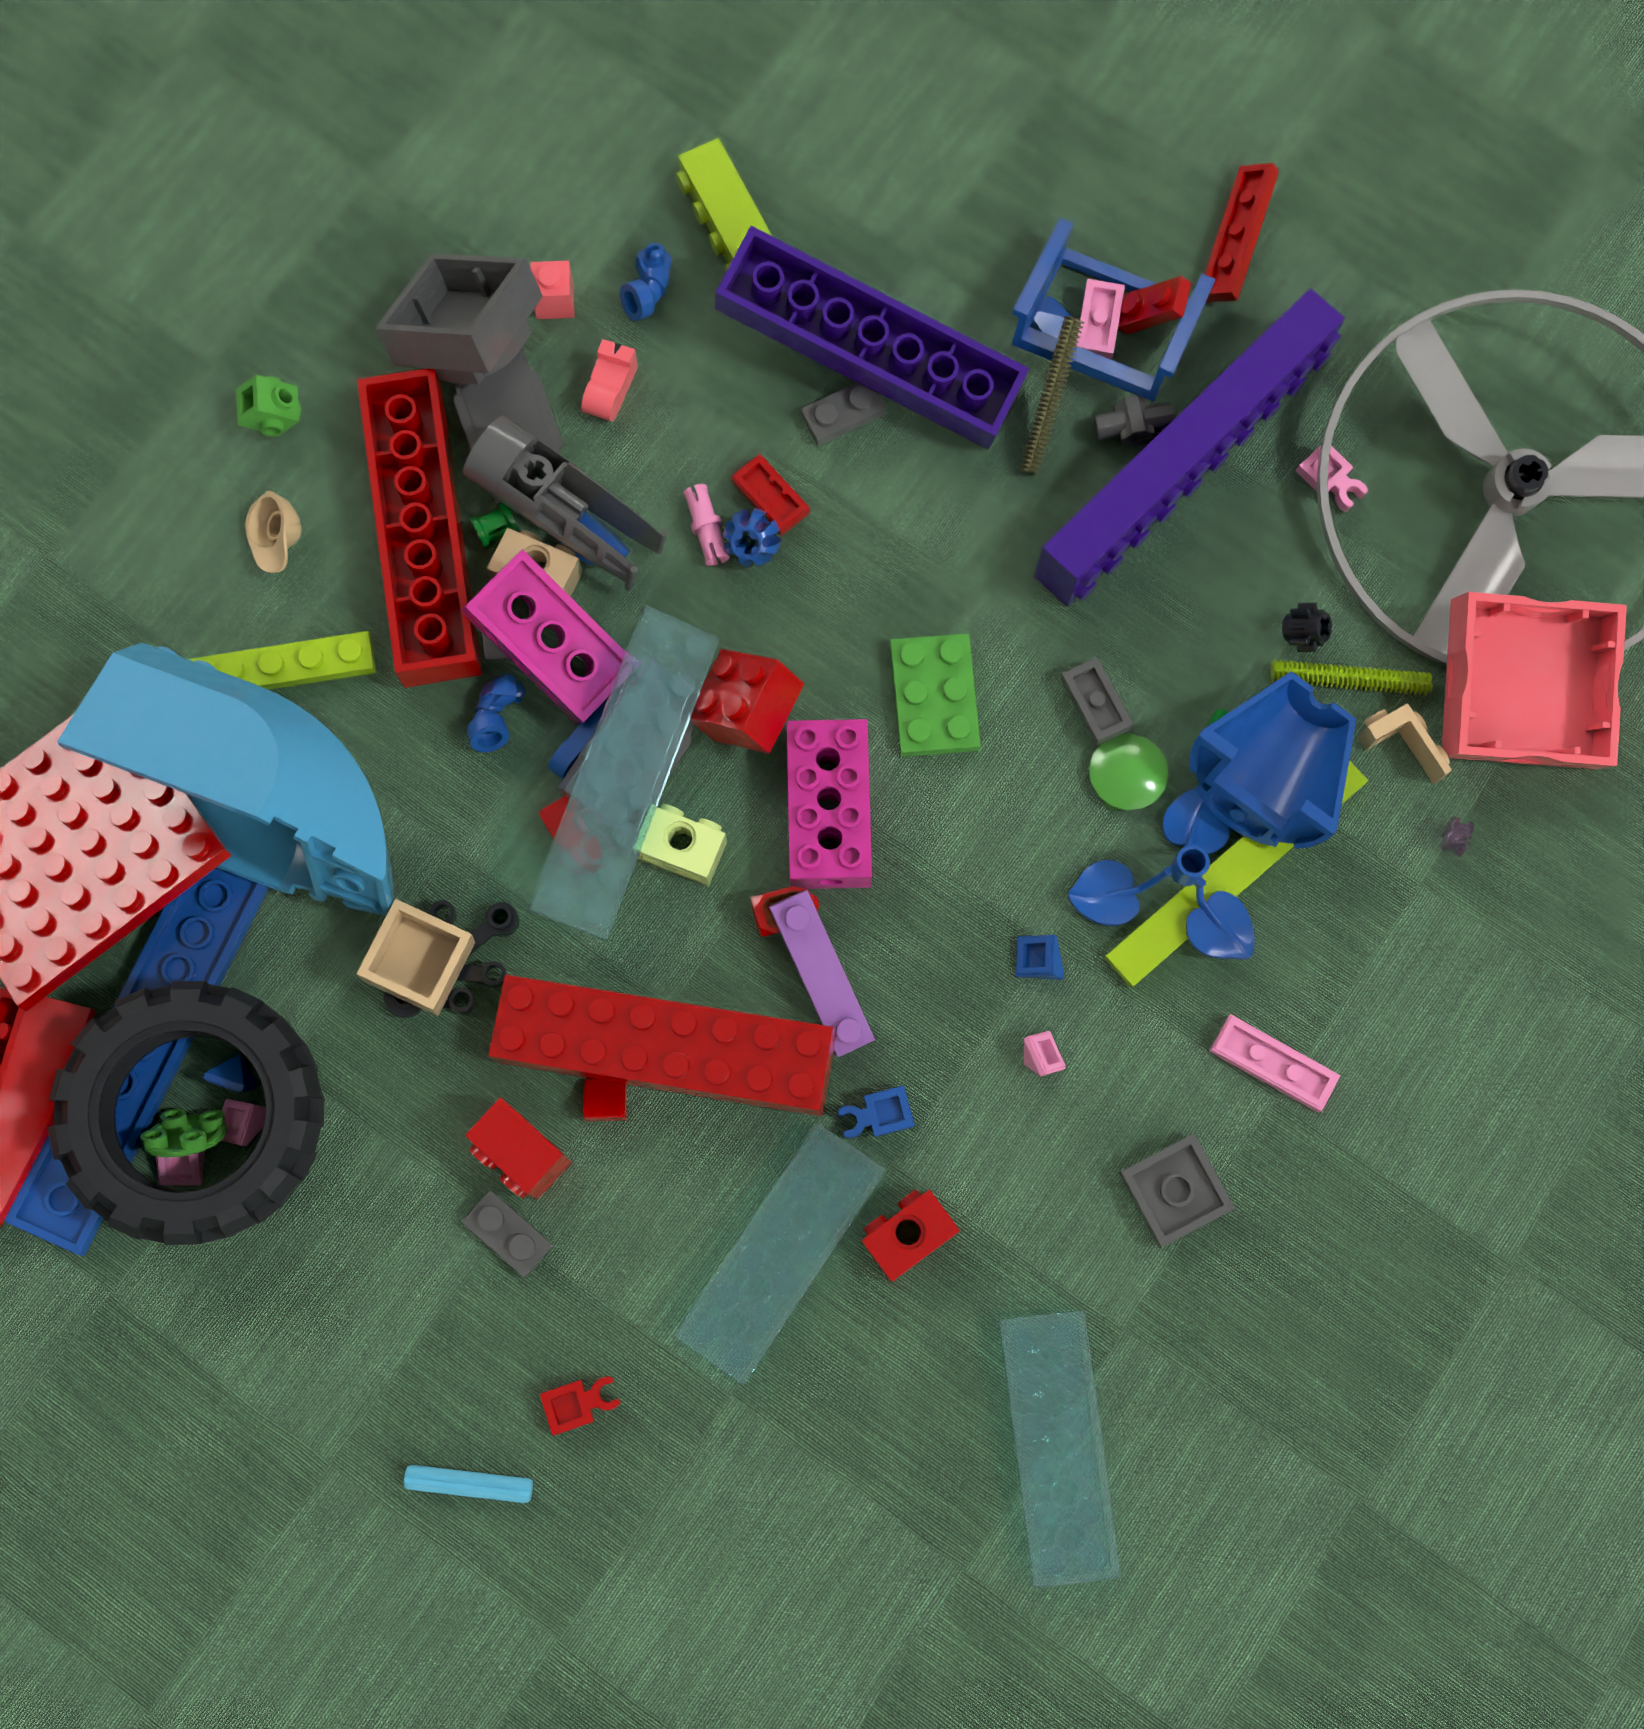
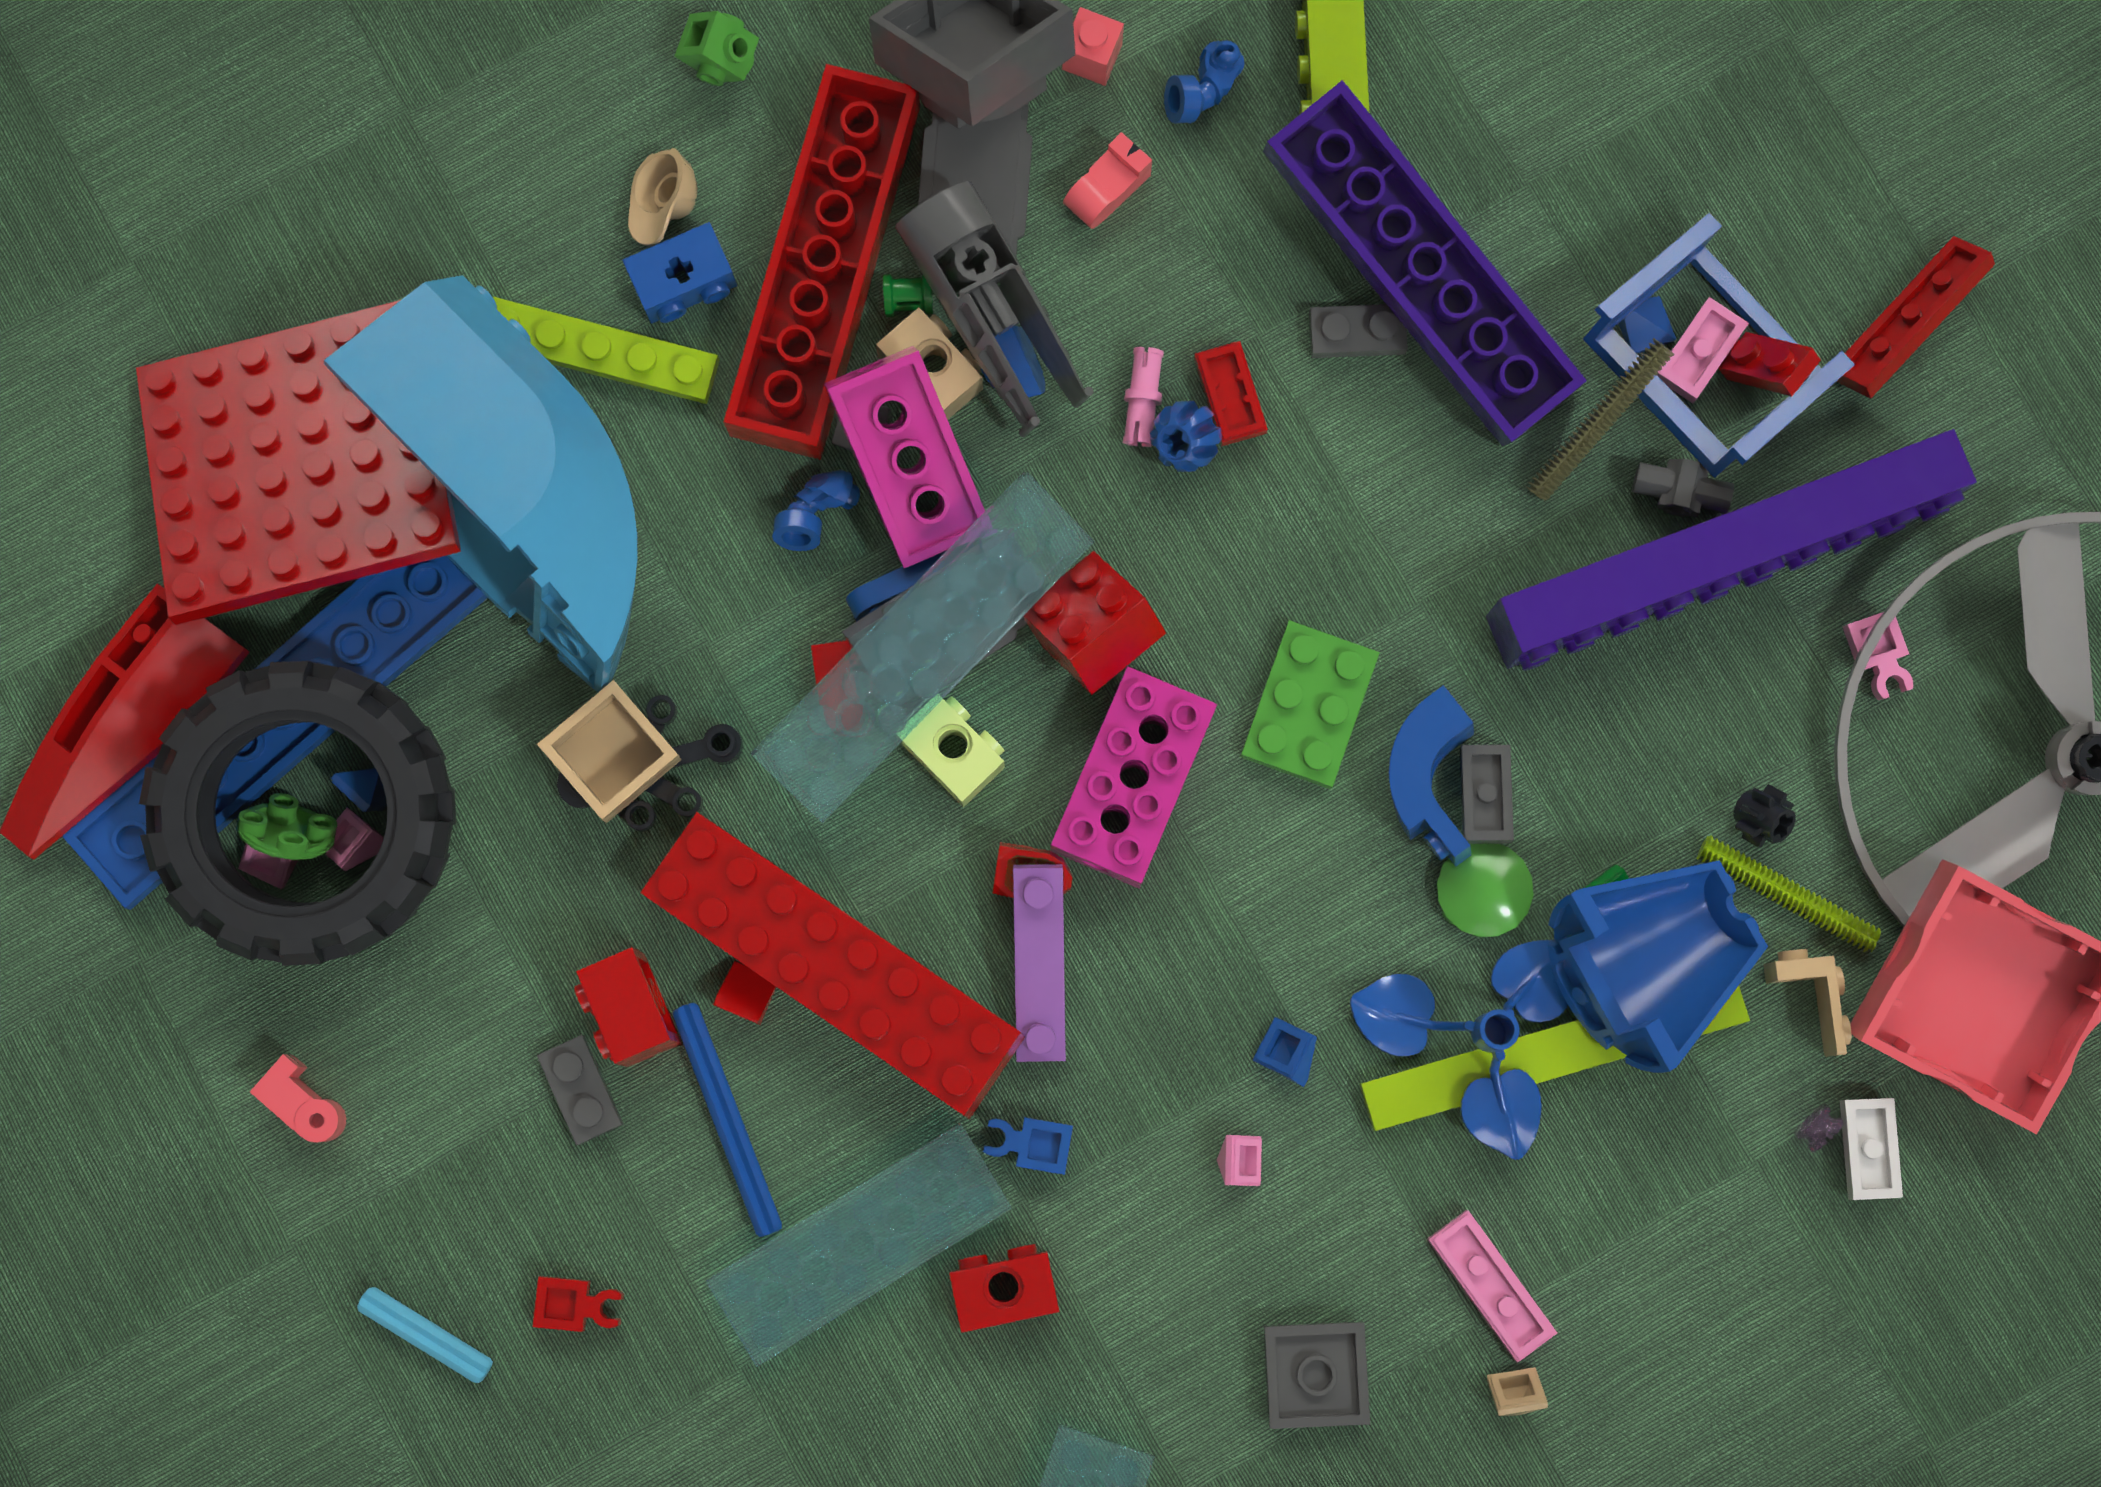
camera: 25 degrees right, 5 degrees up
none -> coral leg [250,1054,347,1143]
none -> blue brick [622,222,737,324]
none -> blue axle [673,1003,782,1237]
none -> blue arch [1389,685,1474,867]
none -> tan slope [1487,1367,1548,1416]
none -> white plate [1840,1098,1903,1200]

